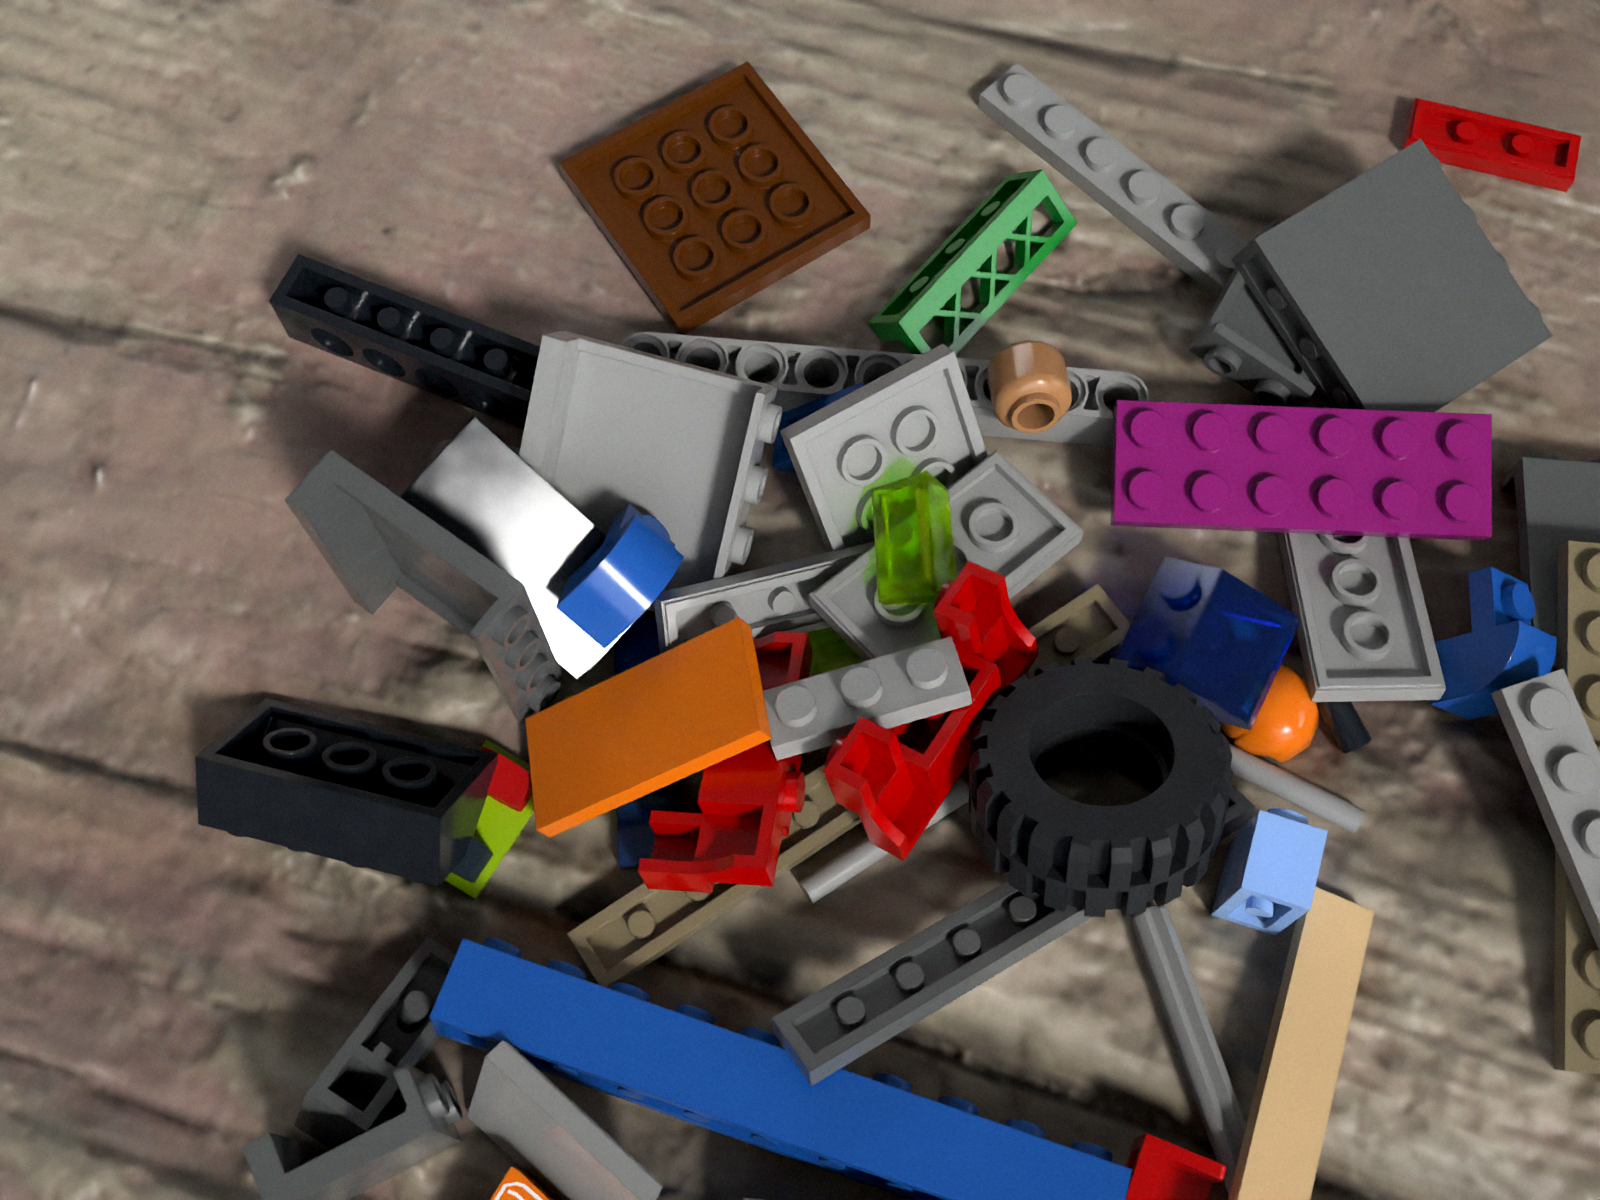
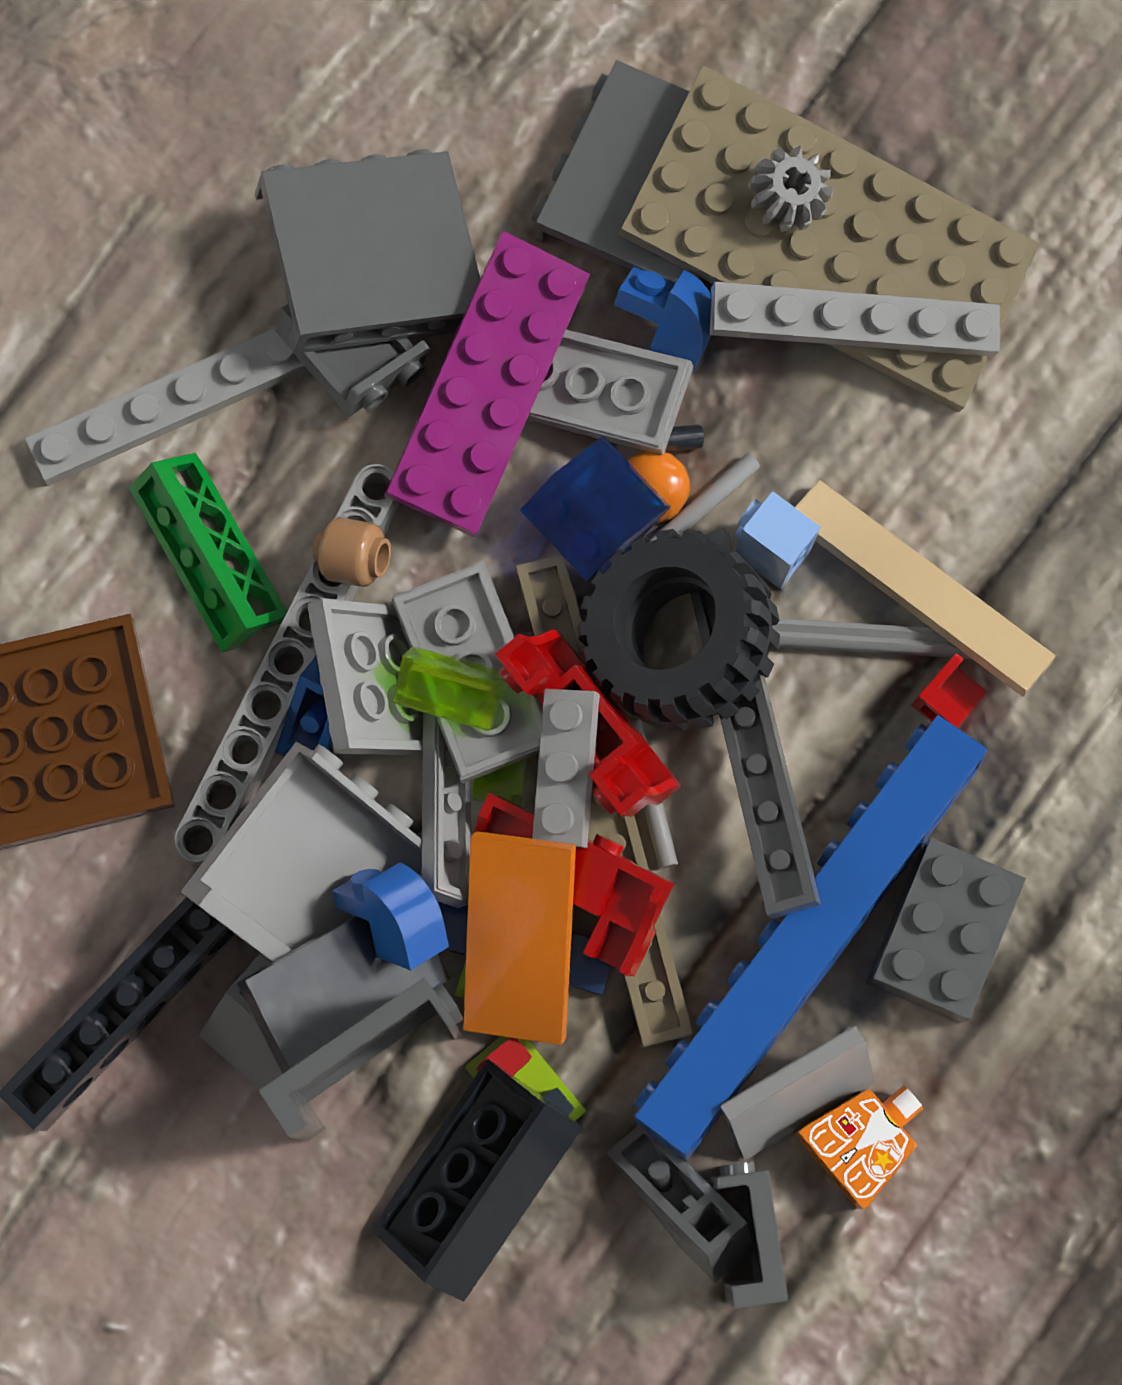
camera: 75 degrees left, 10 degrees up
red tile [1401,98,1581,192] -> none

